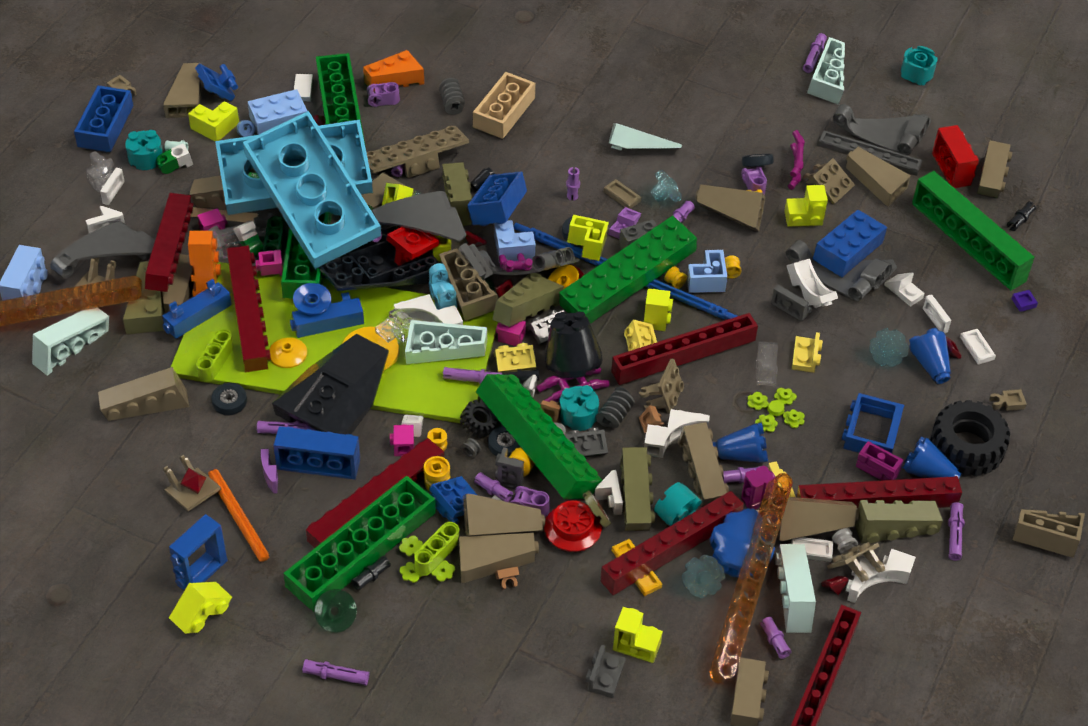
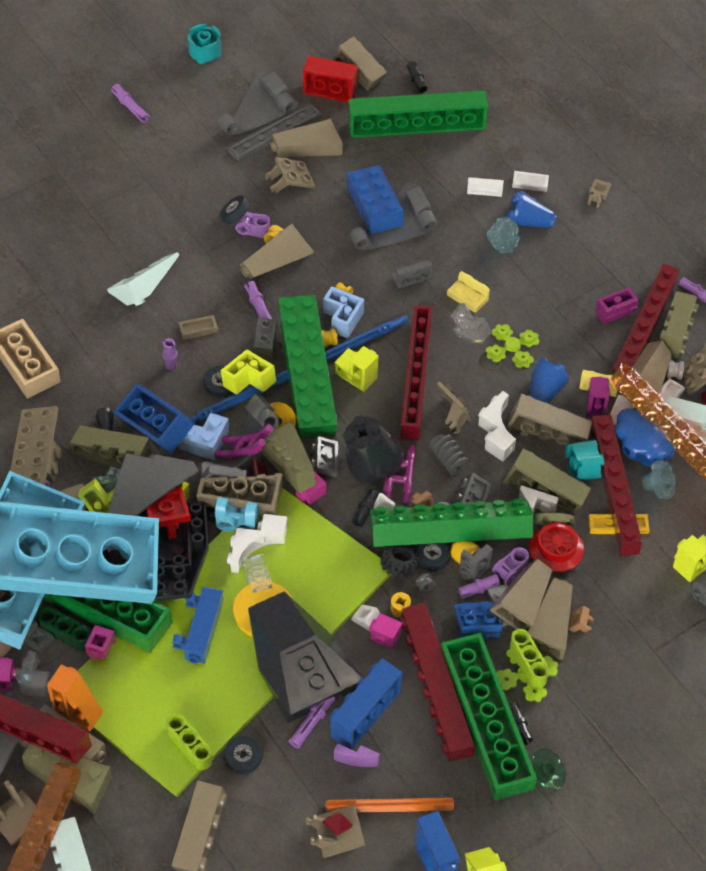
camera: 60 degrees left, 5 degrees up
blue brick [162,279,232,339] -> none
dark red brick [227,245,271,372] -> none
leg [233,221,264,256] -> none
yellow dish [269,338,307,368] -> none
blue dish [293,283,331,315] -> none
medium lavender pin [302,659,370,686] -> none
light aqua wedge [405,320,487,364] -> none
yellow wheel [424,456,450,492] -> none
medium lavender pin [443,367,502,384] -> none
light yellow bracket [494,343,536,373] -> none
teal brick [560,385,599,431] -> none
medium lavender slope [608,207,641,239] -> none
light yellow bracket [624,320,657,351] -> none
medium nougat tile [639,405,665,433] -> none
clear light blue plant [650,170,682,202] -> none
medium lavender pin [723,466,760,483] -> none
neon yellow brick [784,185,828,226] -> none
white arch [786,259,838,308] -> none
magenta piece [788,130,805,190] -> none
light aqua wedge [807,37,845,104] -> none
blue window [842,393,904,453] -> none
white slope [884,273,925,307] -> none
blue cone [902,436,961,479] -> none
black tyre [930,400,1011,476] -> none
dark purple plate [1011,290,1038,312] -> none

